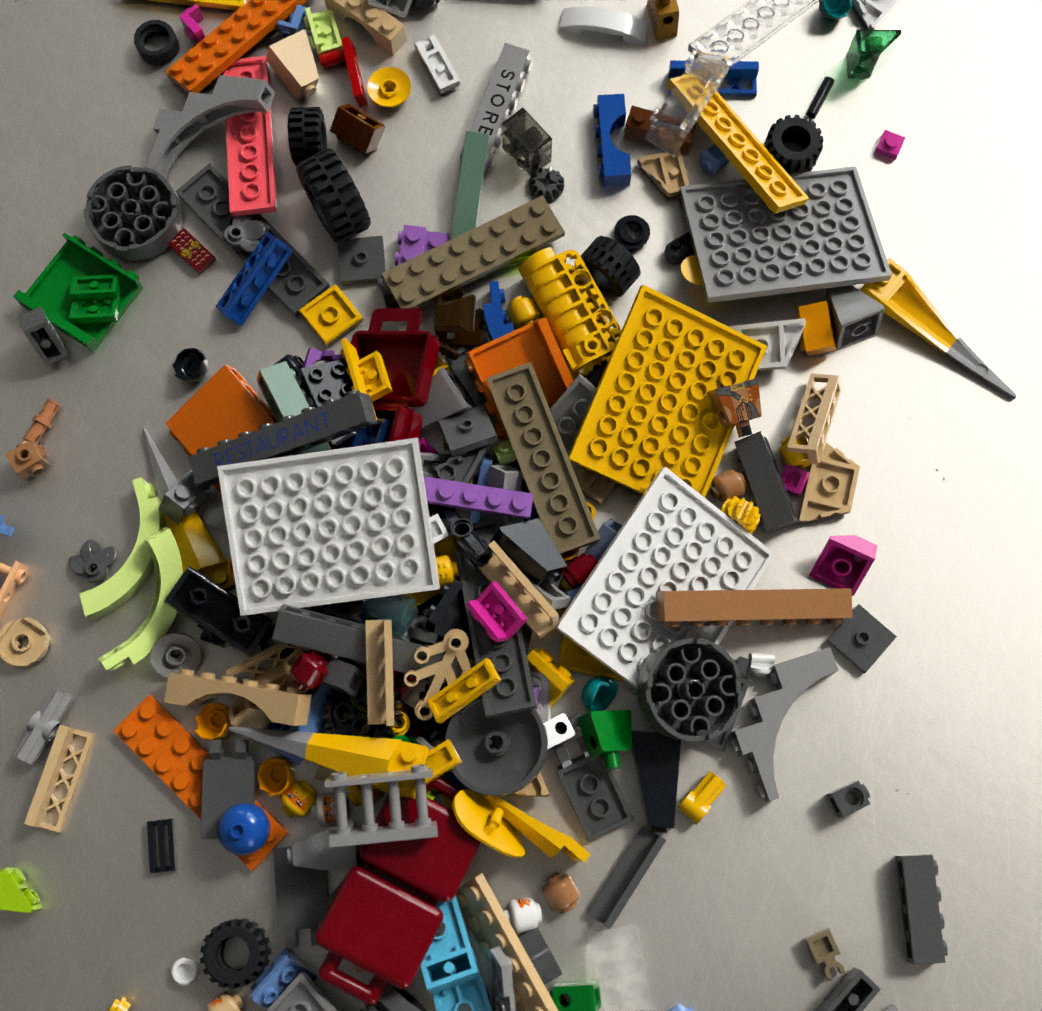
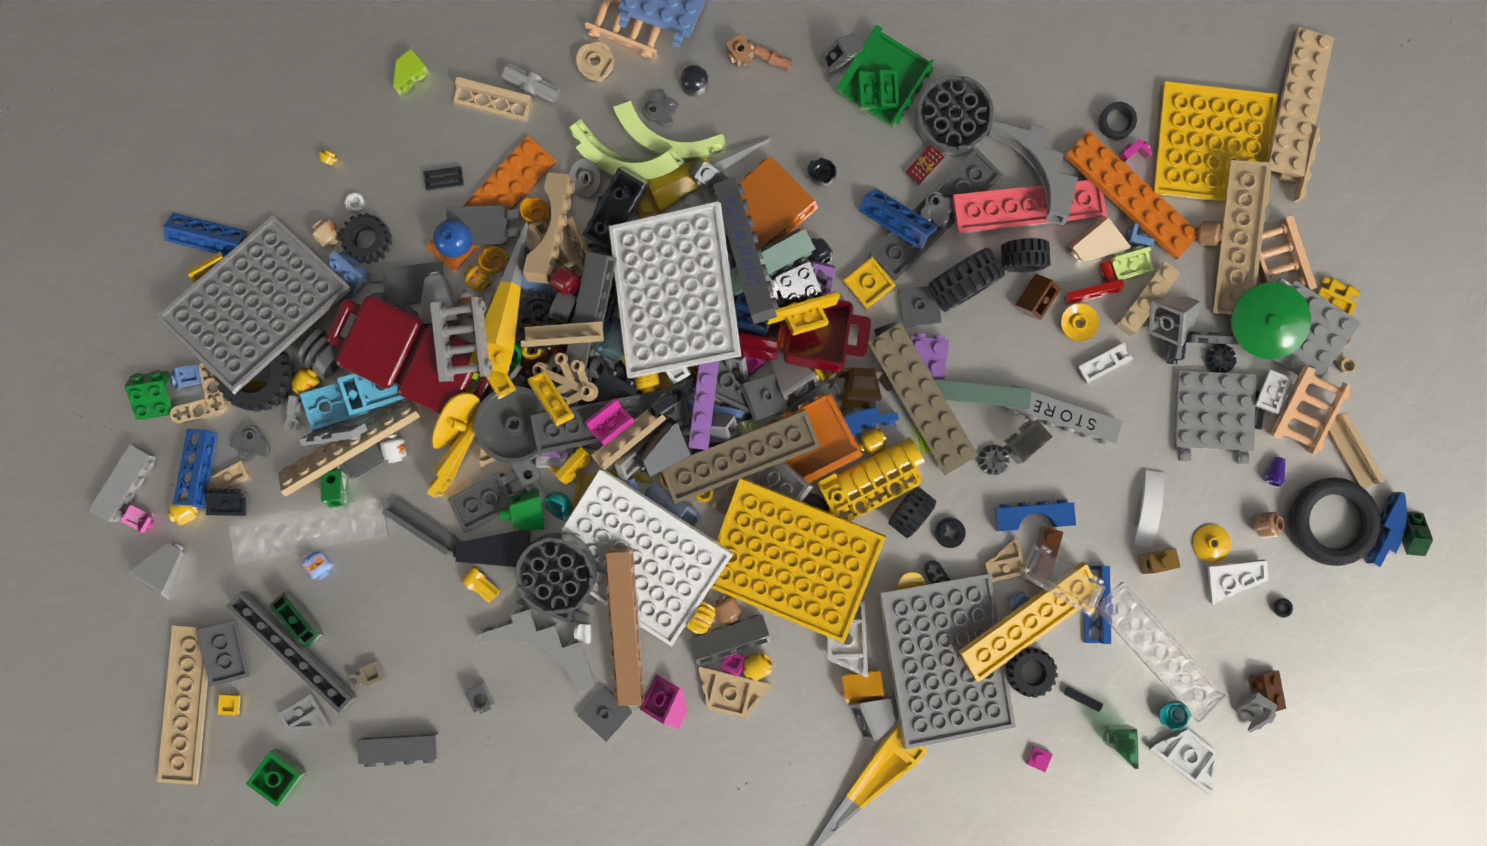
camera: 85 degrees right, 10 degrees up
medium nougat head [542,872,580,914] -> none
dark red brick [562,553,598,588] -> none
torso [708,378,762,438] -> none
tan fence [787,373,842,465] -> none
none -> black hair [680,65,708,96]

